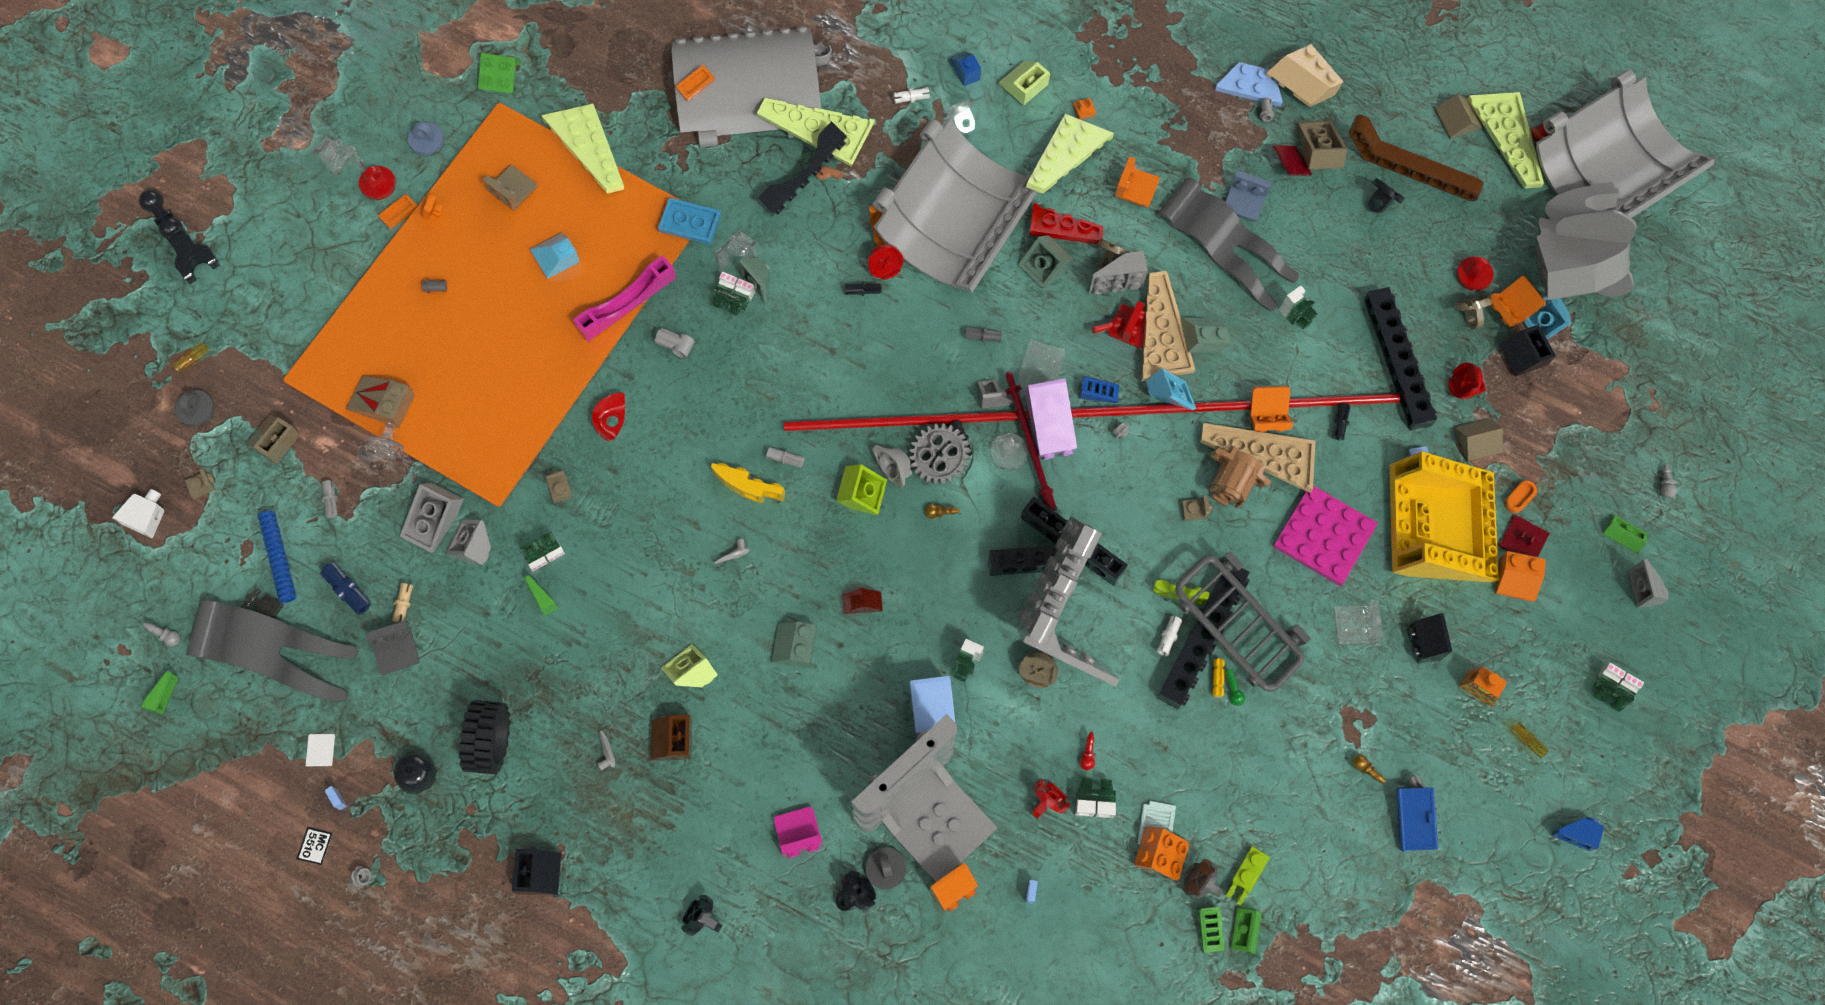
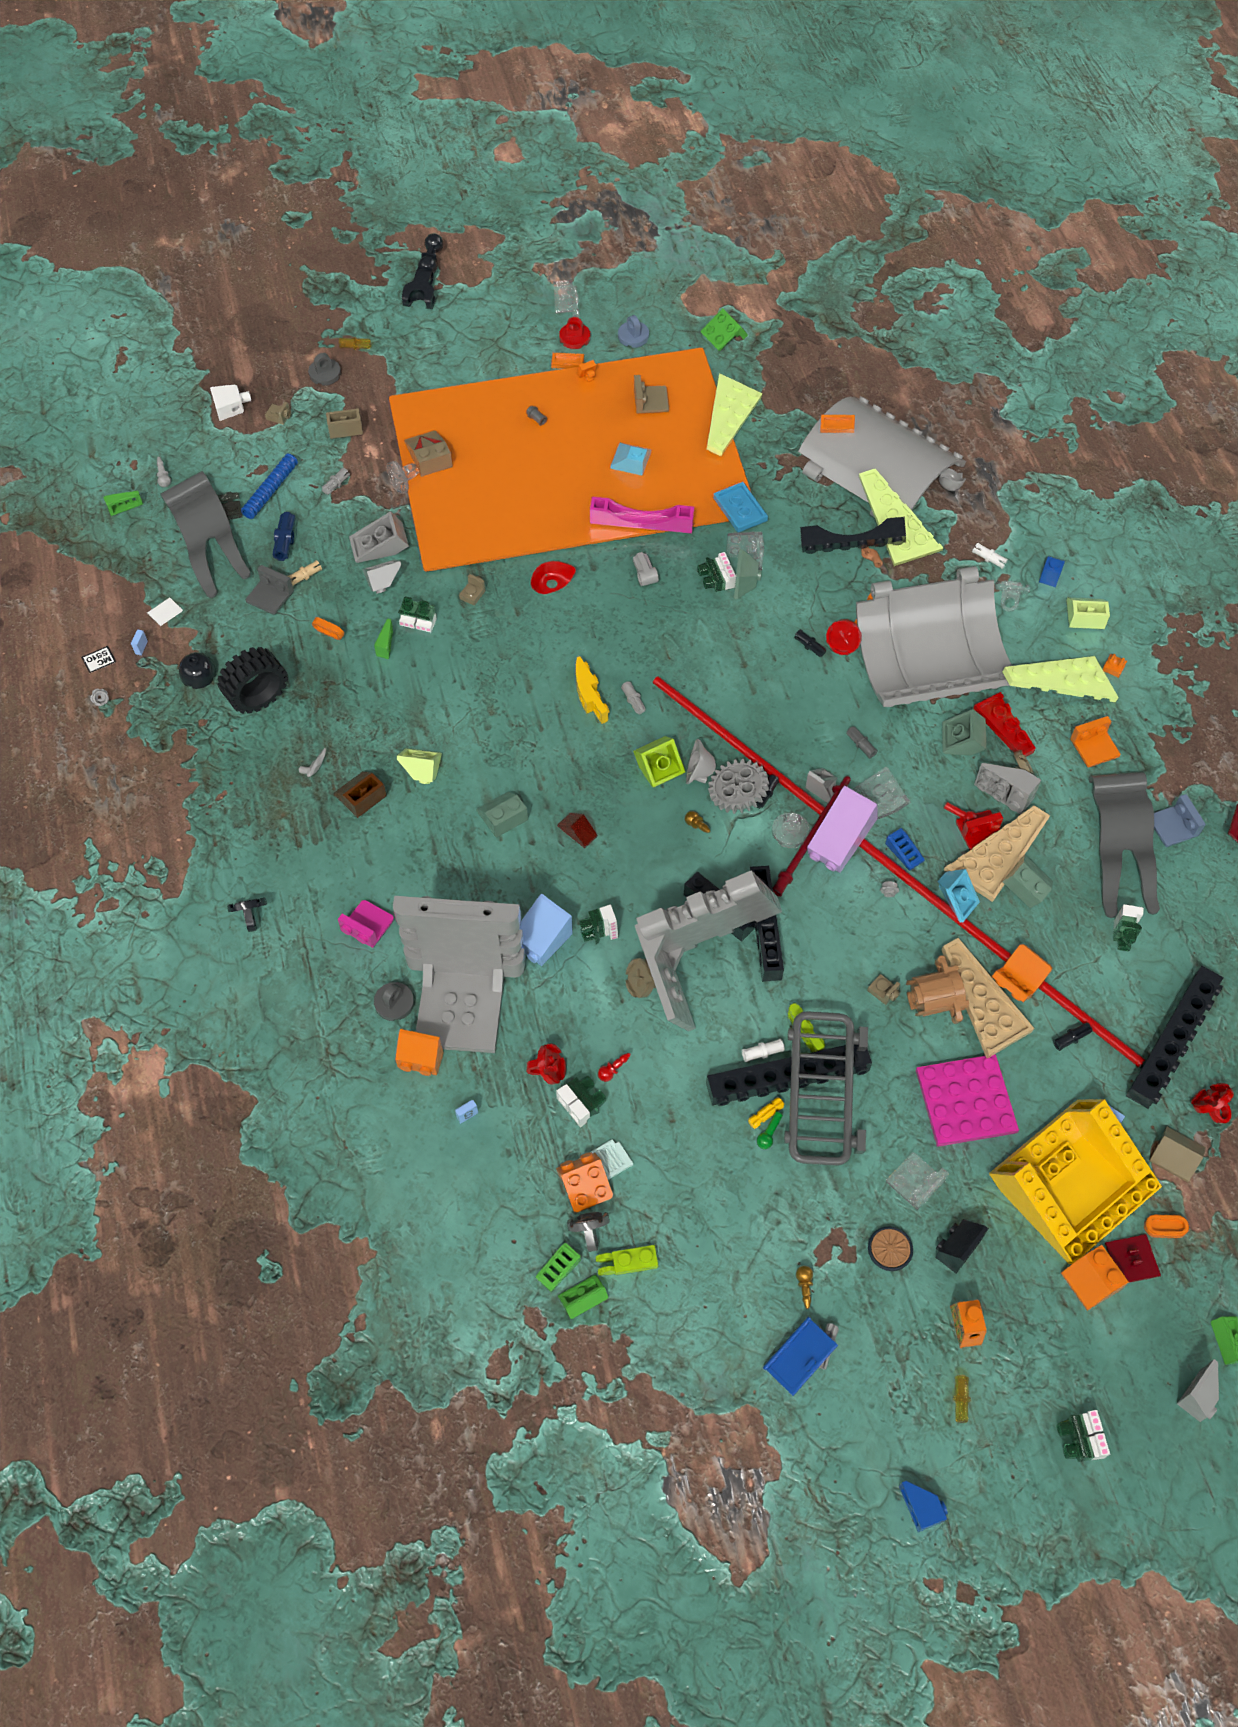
camera: 50 degrees right, 10 degrees down
black slope [512,849,562,895] -> none
light grey bar [715,539,750,564] -> none
black tile [836,871,876,911] -> none
none -> orange tile [312,617,345,640]
none -> medium nougat wheel [868,1226,913,1271]

